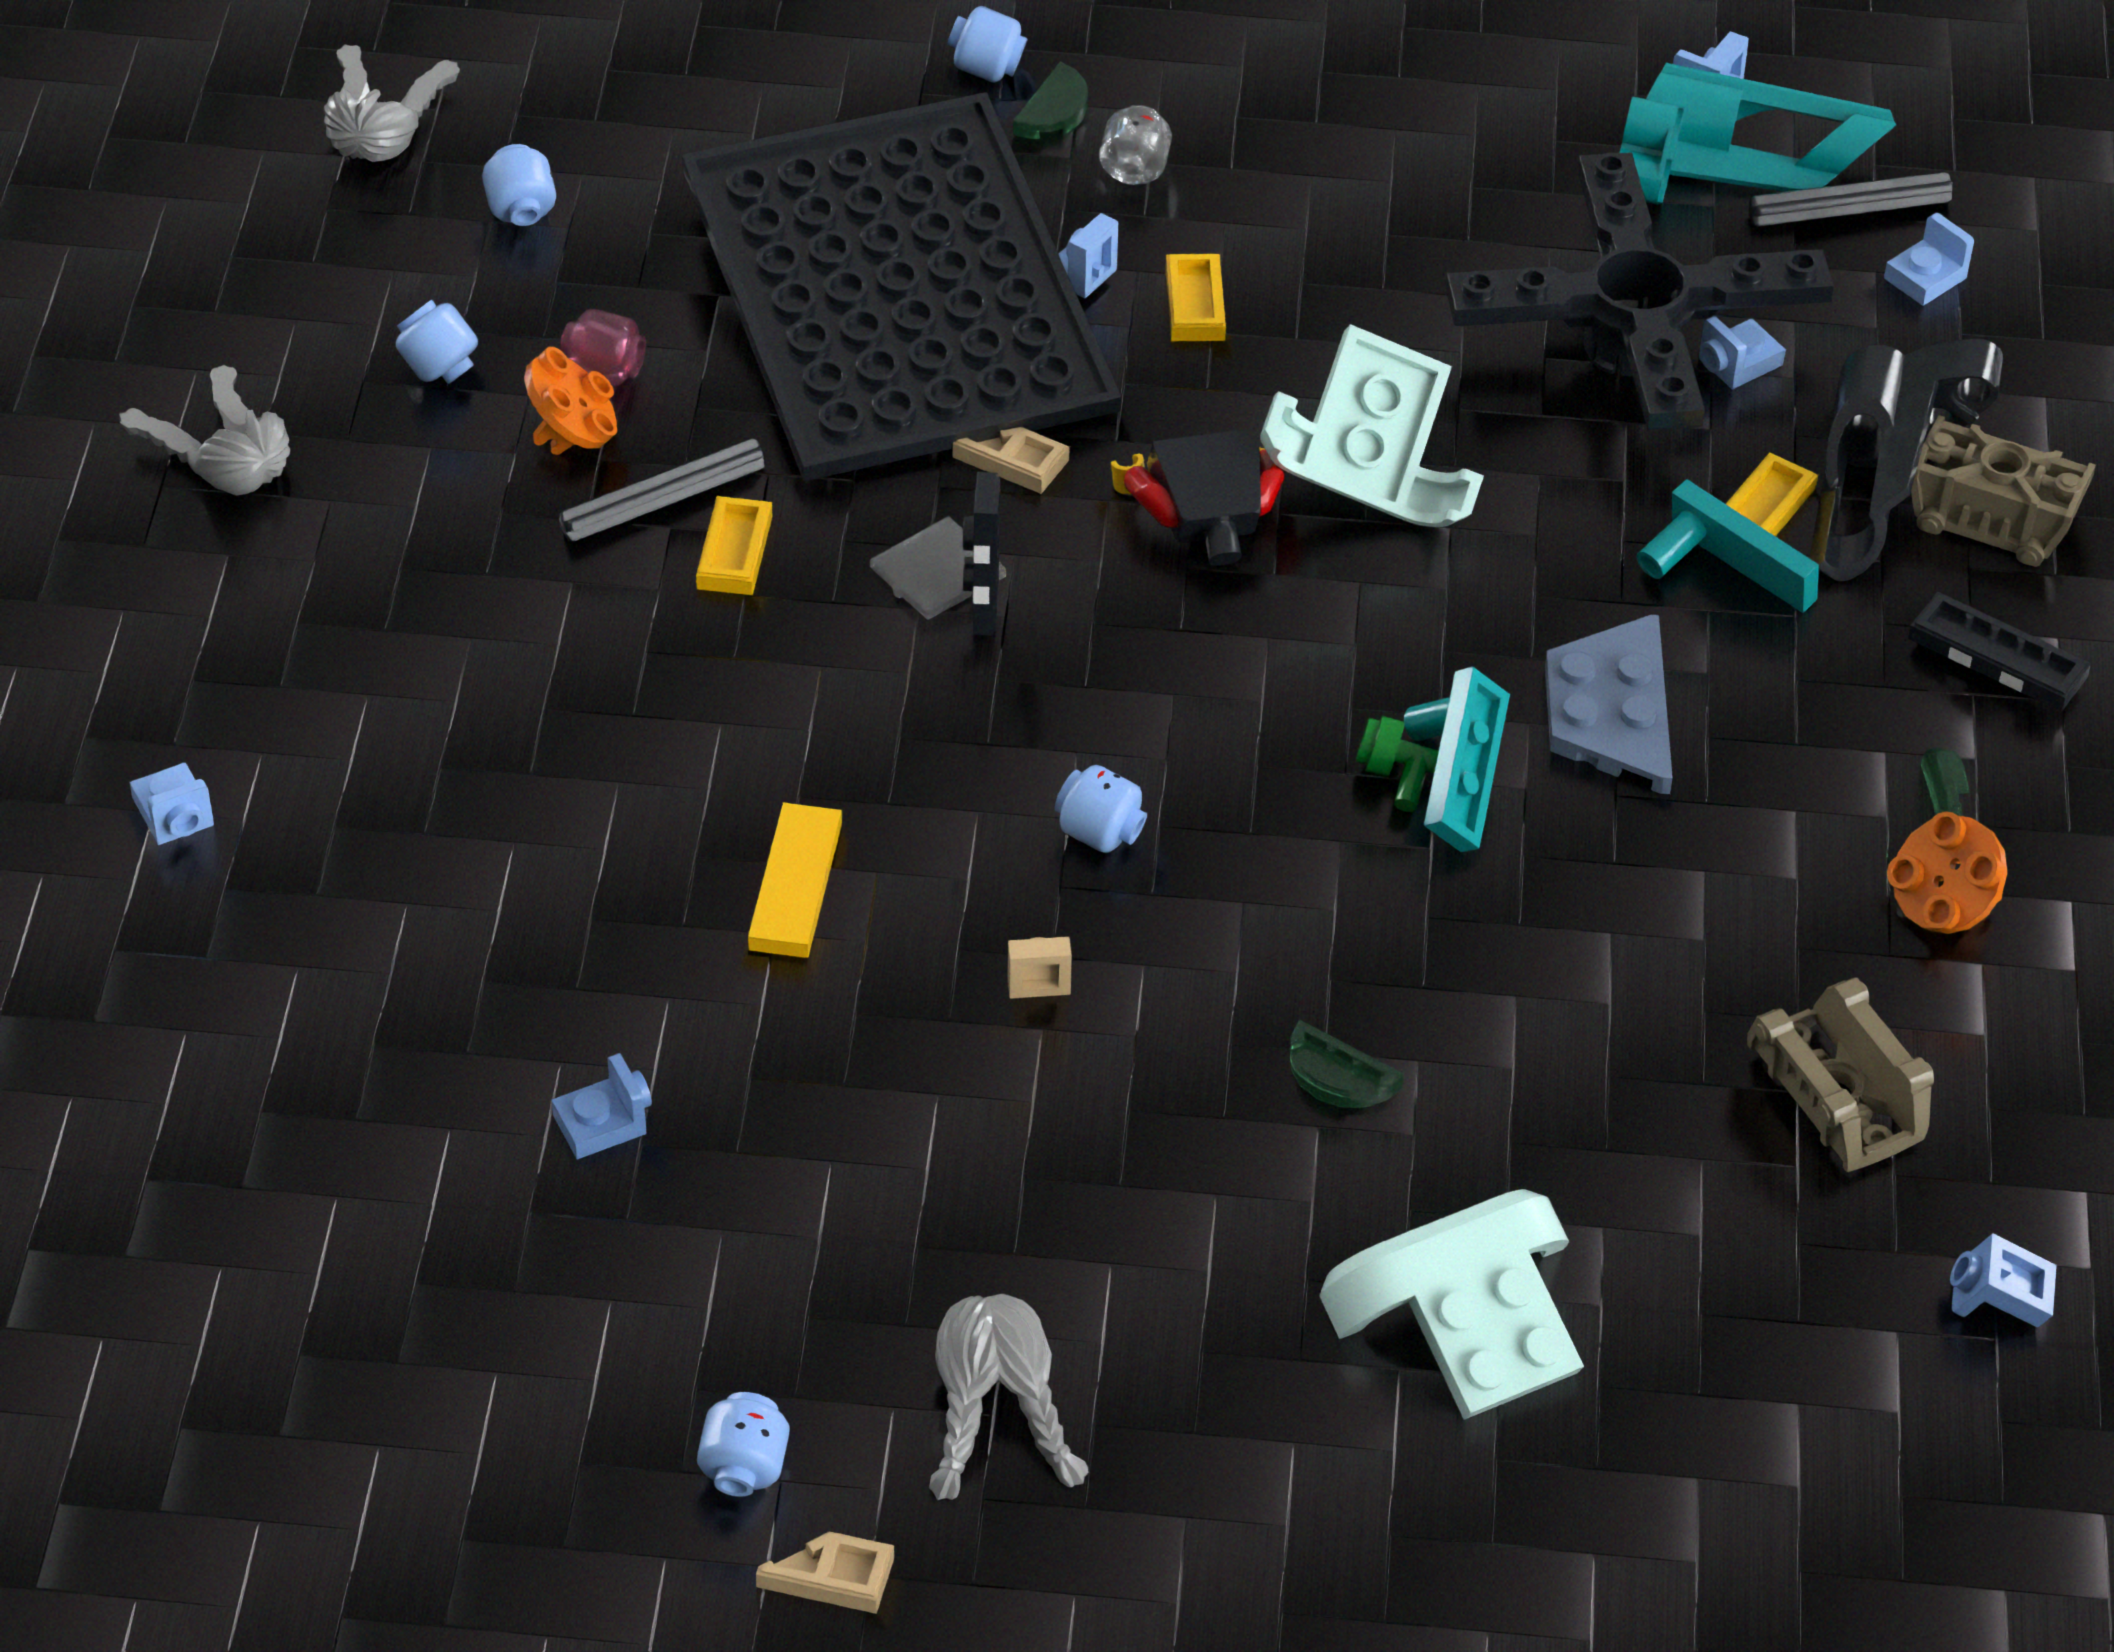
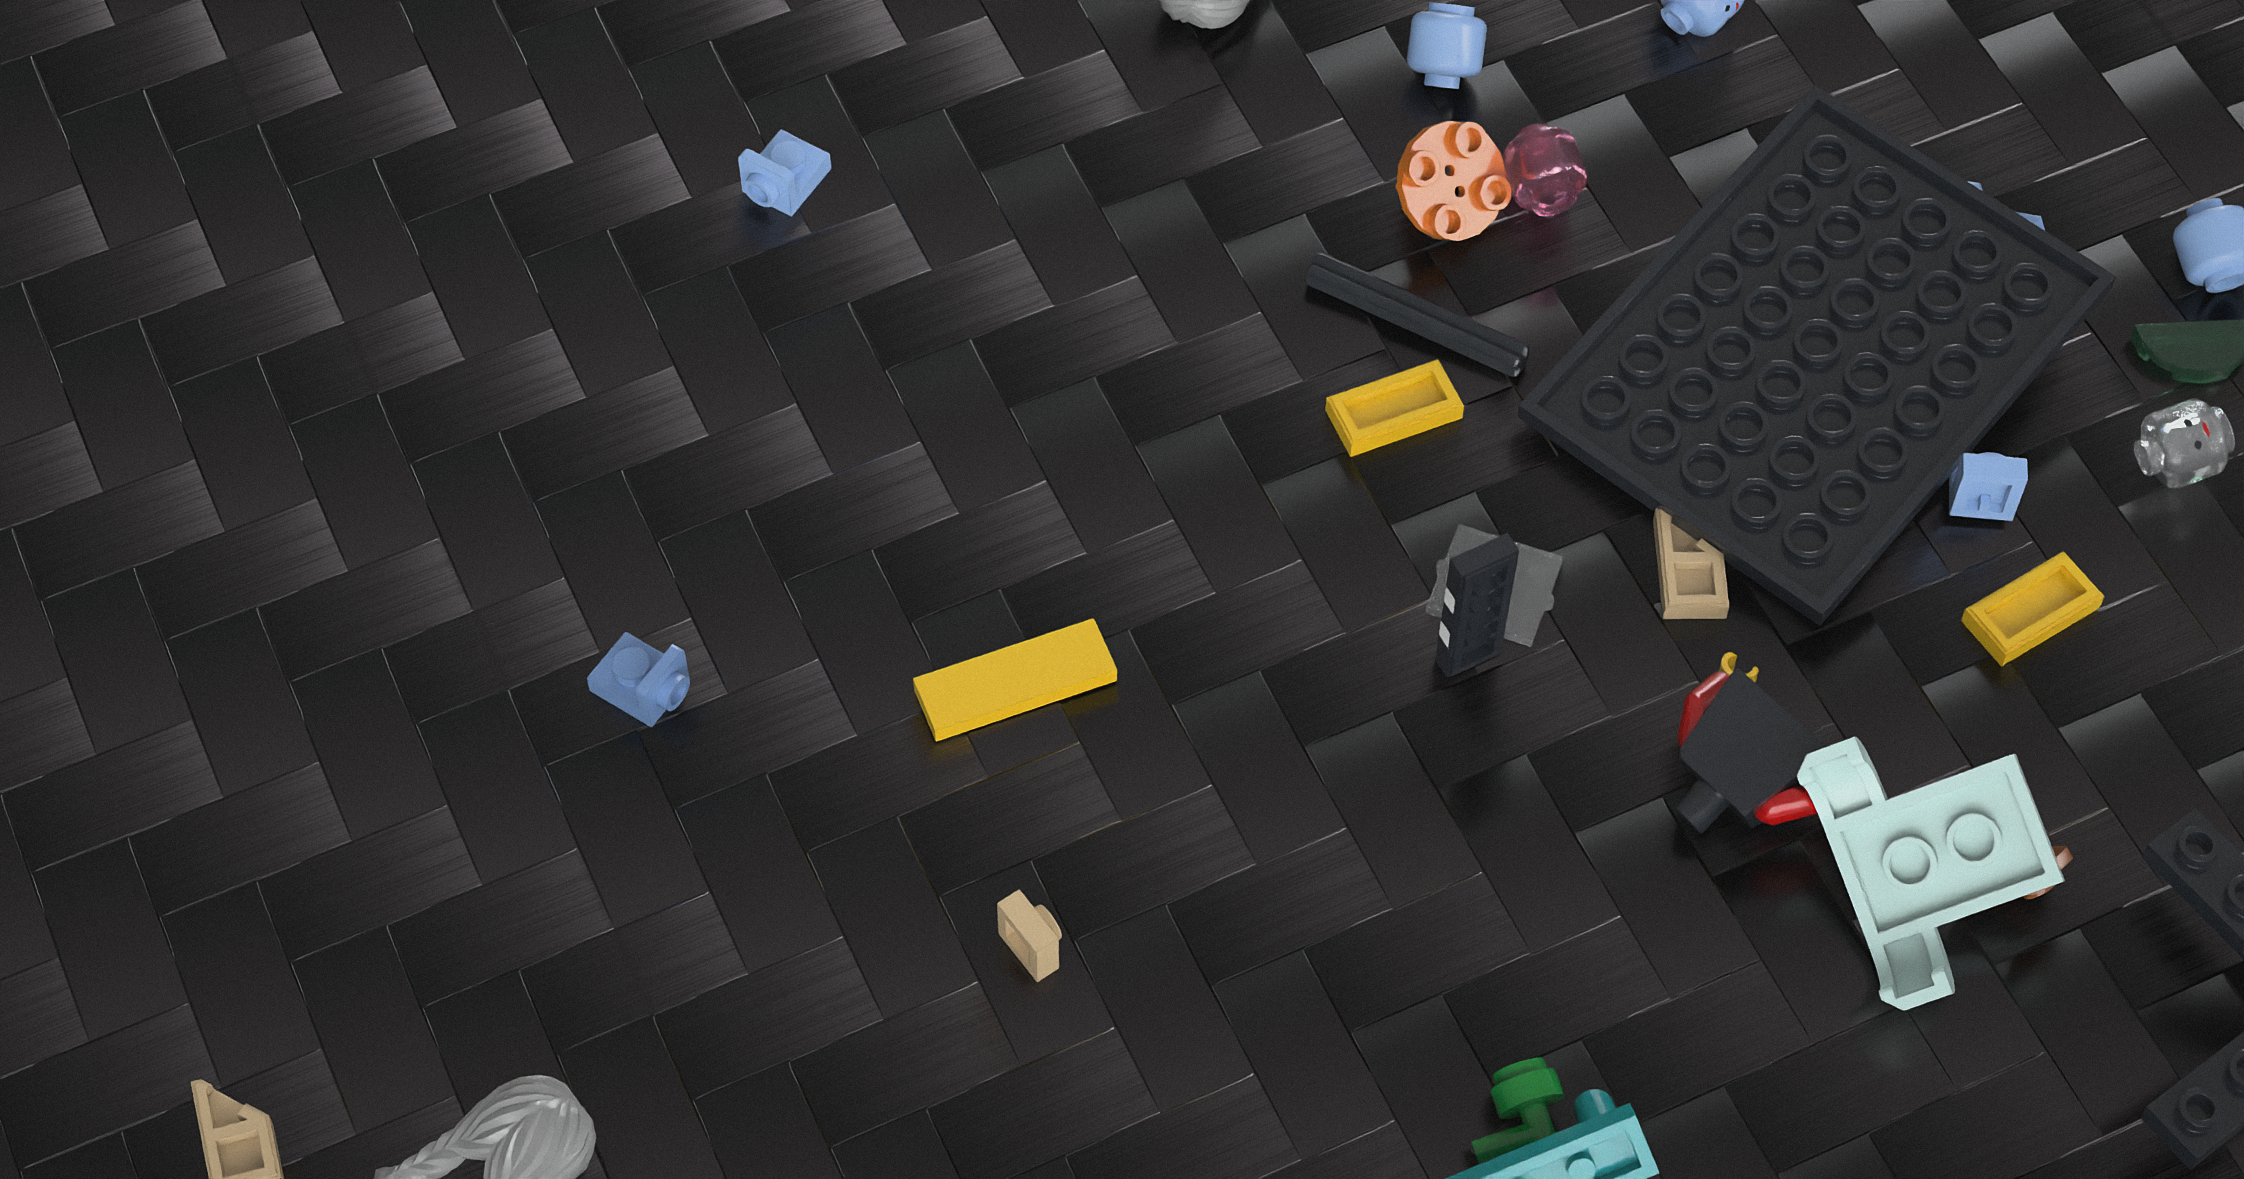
camera: 60 degrees right, 10 degrees up
light blue head [697,1392,790,1497] -> none
light blue head [1054,765,1147,853] -> none

